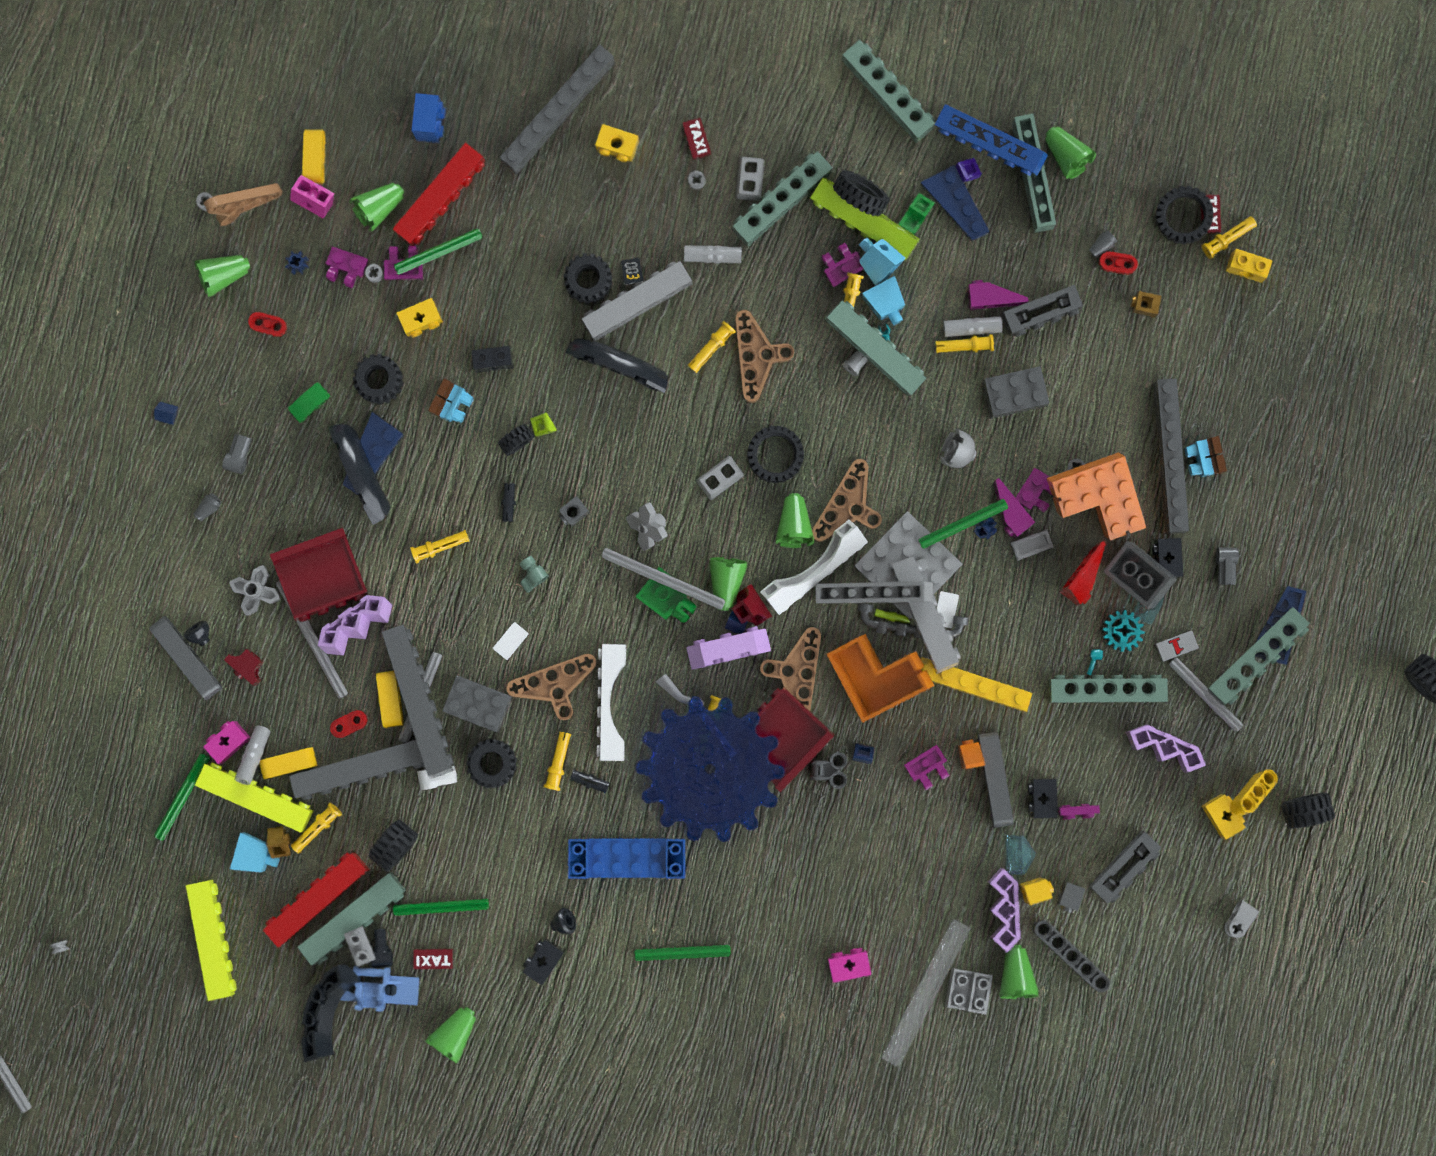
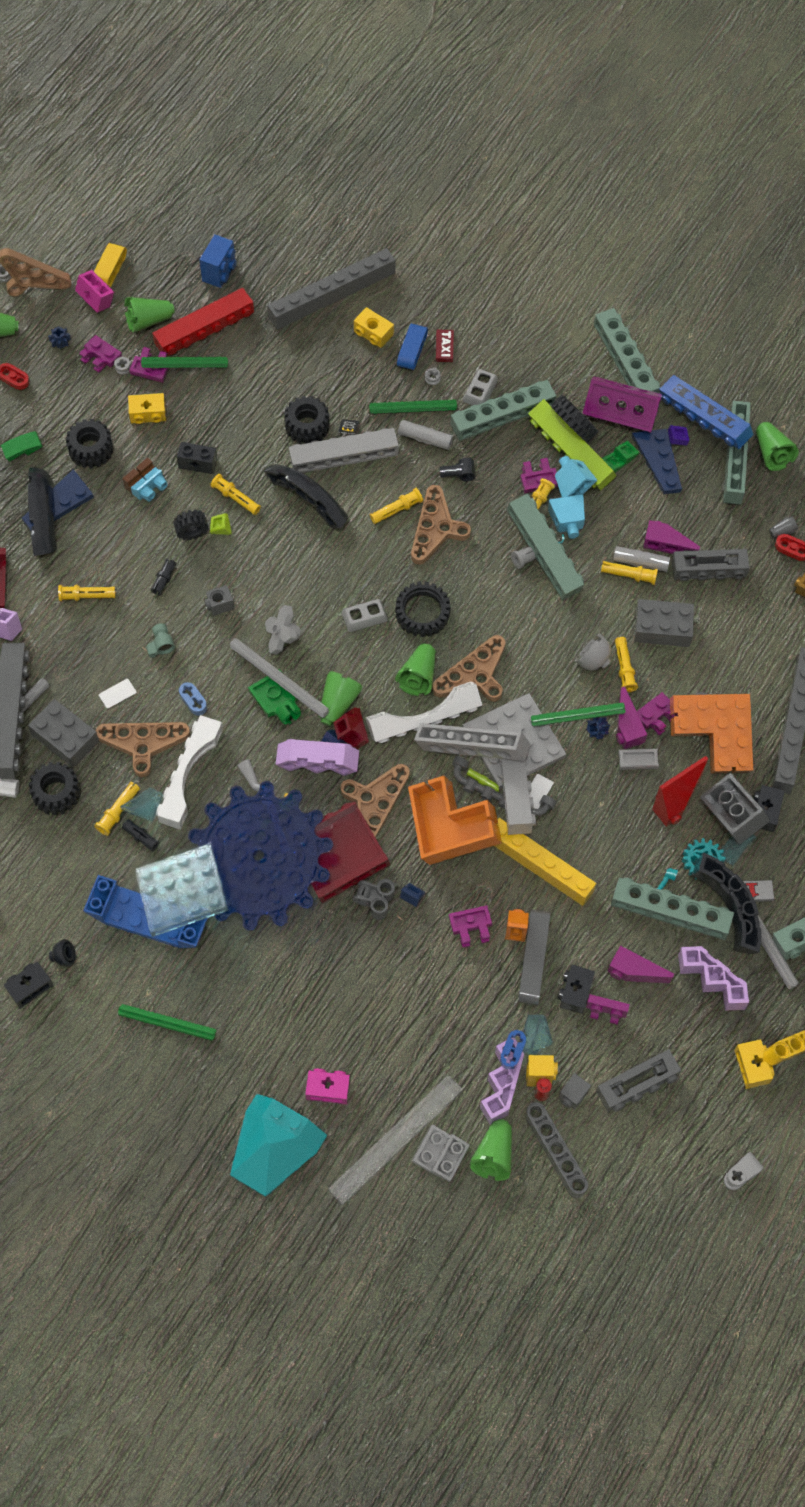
camera: 15 degrees right, 20 degrees down
none -> clear light blue slope [120,788,163,821]
none -> clear light blue plate [135,843,228,937]
none -> medium blue beam [179,682,207,716]
none -> yellow pin [210,474,261,515]
none -> teal wedge [230,1094,327,1197]
none -> green axle [369,400,457,413]
none -> blue beam [397,323,428,370]
none -> black pin [439,458,476,482]
none -> blue beam [500,1030,526,1070]
none -> red cylinder [534,1078,552,1101]
none -> magenta brick [582,376,662,432]
none -> magenta slope [607,945,674,983]
none -> yellow pin [615,637,638,693]
none -> black brick [692,853,762,954]

